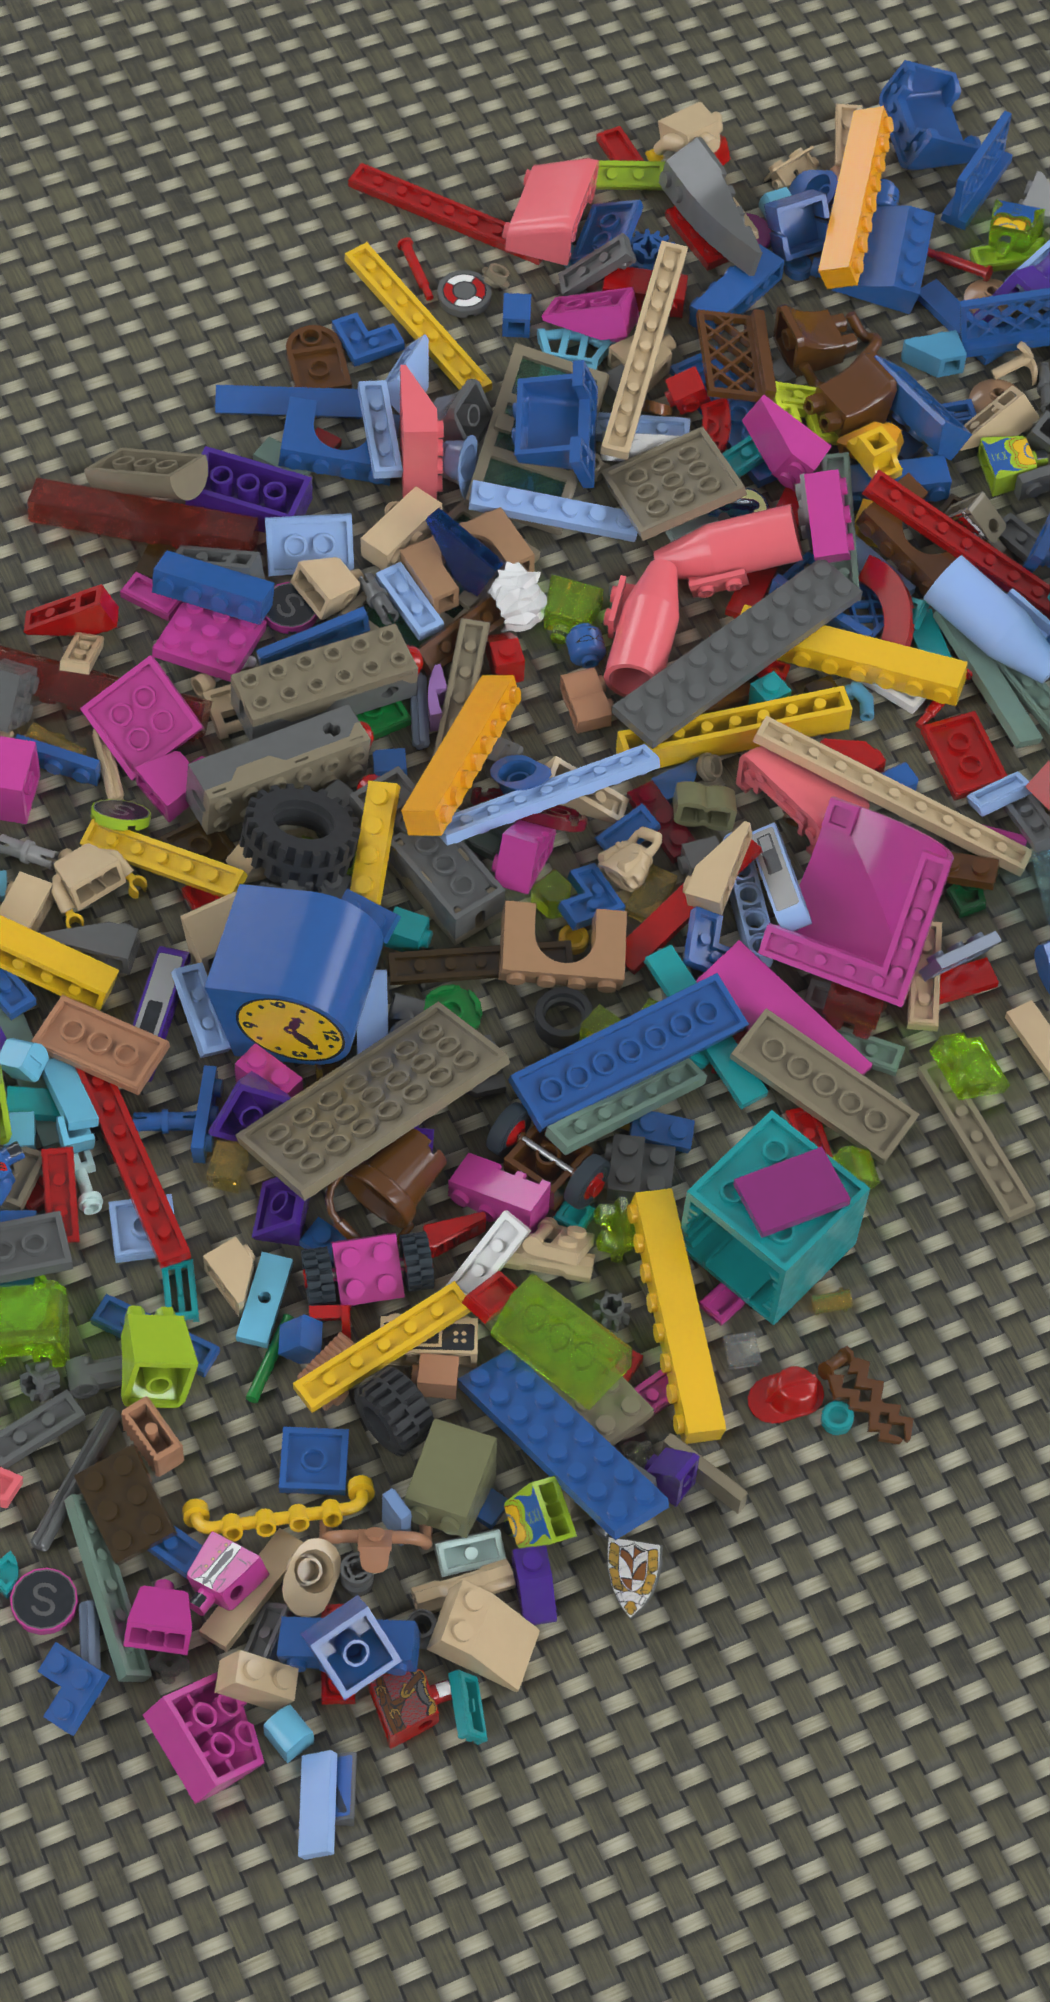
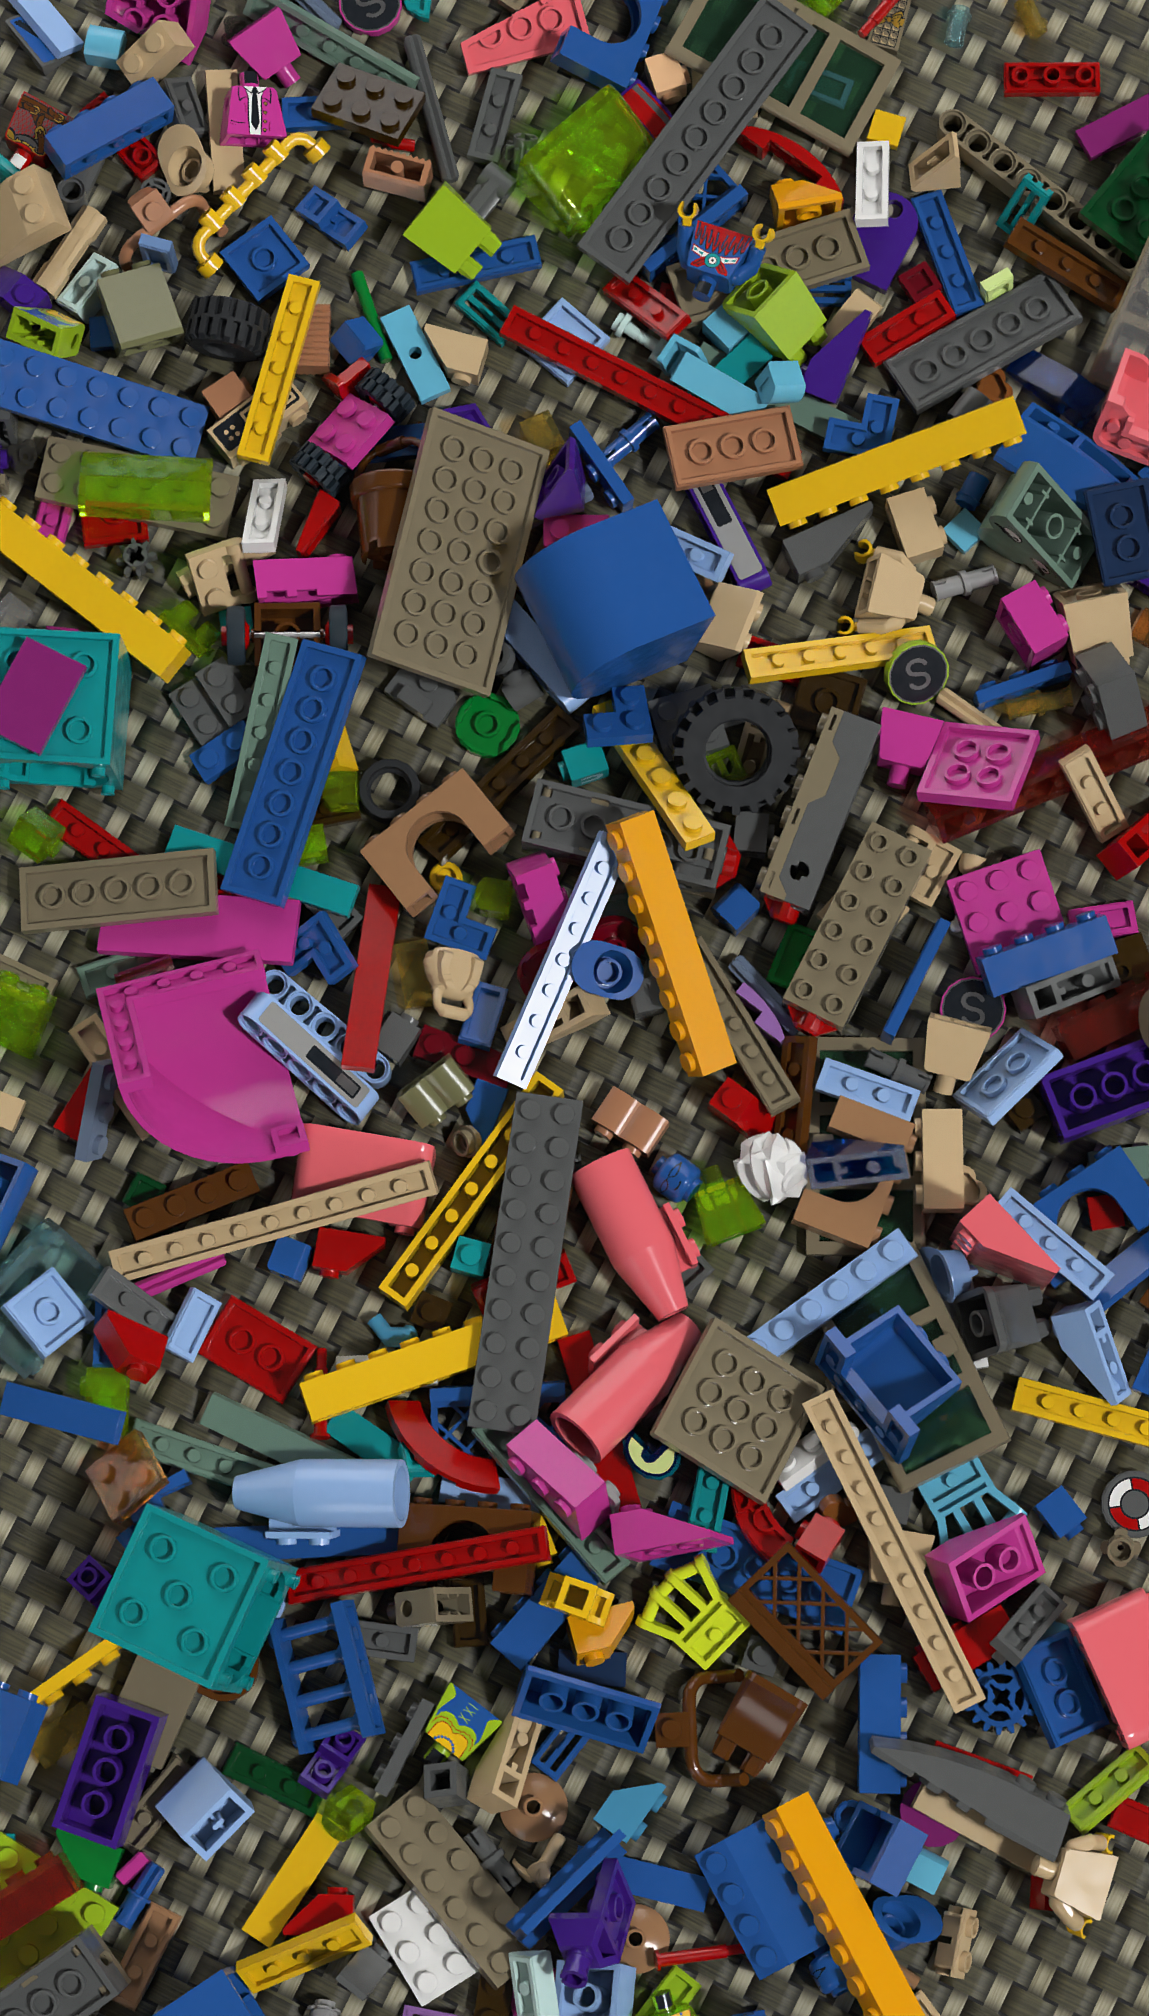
camera: 145 degrees right, 20 degrees up
blue slope [301,1595,402,1700] -> none
red tile [461,1271,522,1324] -> none
tan slope [683,821,753,915] -> none
reddish brown hips [803,353,897,437] -> none
none -> blue slope [295,185,368,252]

